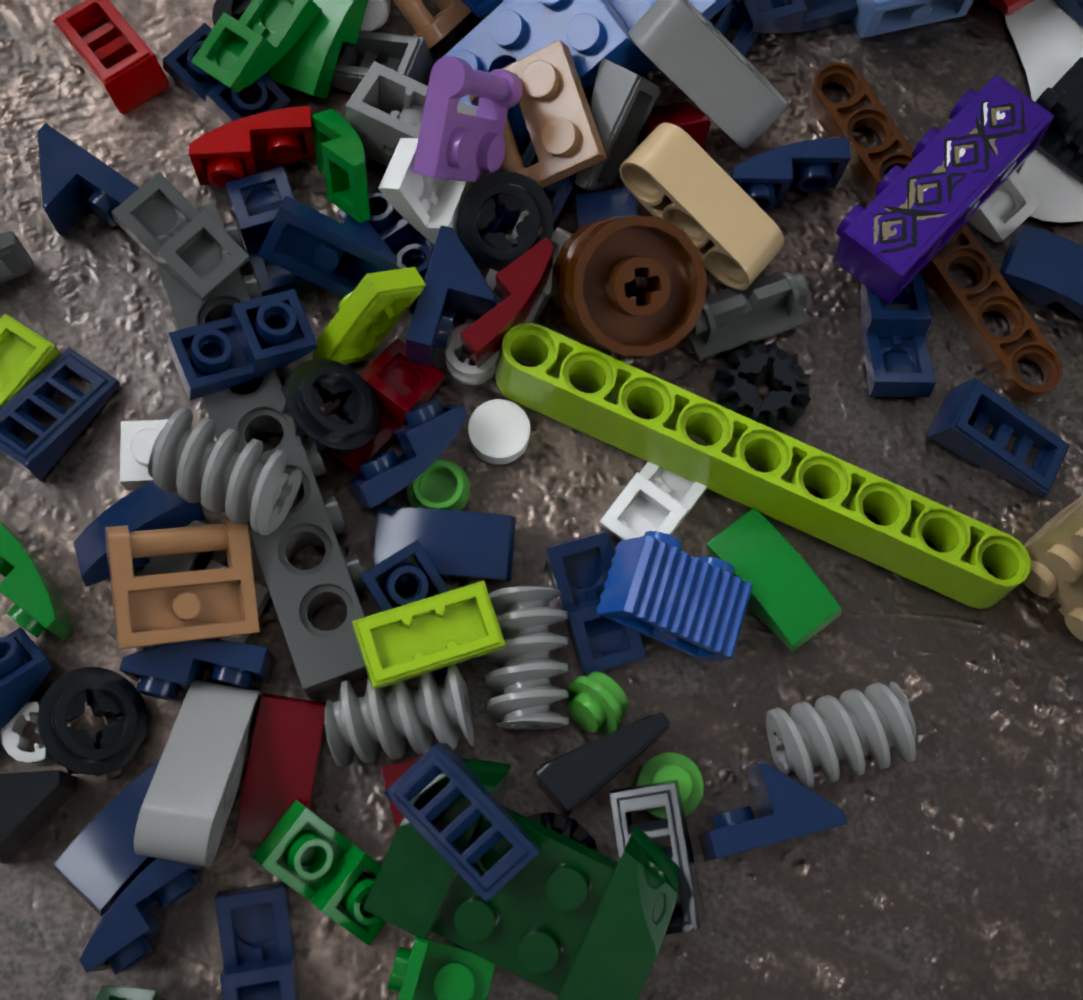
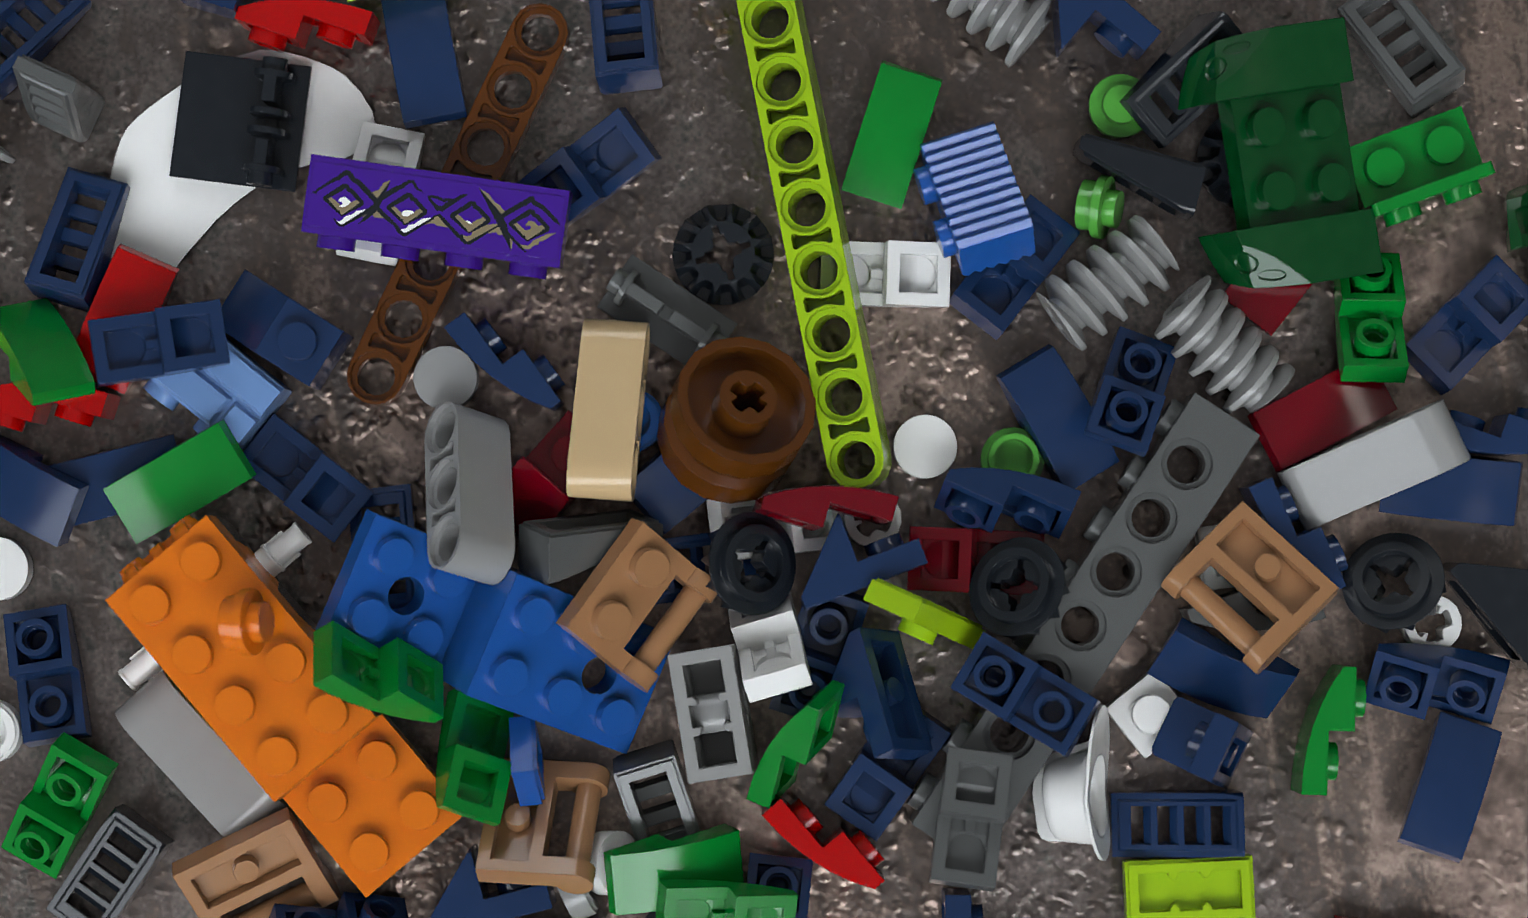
camera: 115 degrees left, 15 degrees up
light grey piece [148,407,303,535] -> none
lime plate [352,580,506,690] -> none
dark blue slope [384,743,541,902] -> none
medium lavender plate [412,56,523,182] -> none
none -> dark blue slope [221,269,354,390]
none -> light grey tile [413,346,479,408]
none -> white piece [1032,704,1110,861]
none -> dark blue slope [1152,697,1254,789]

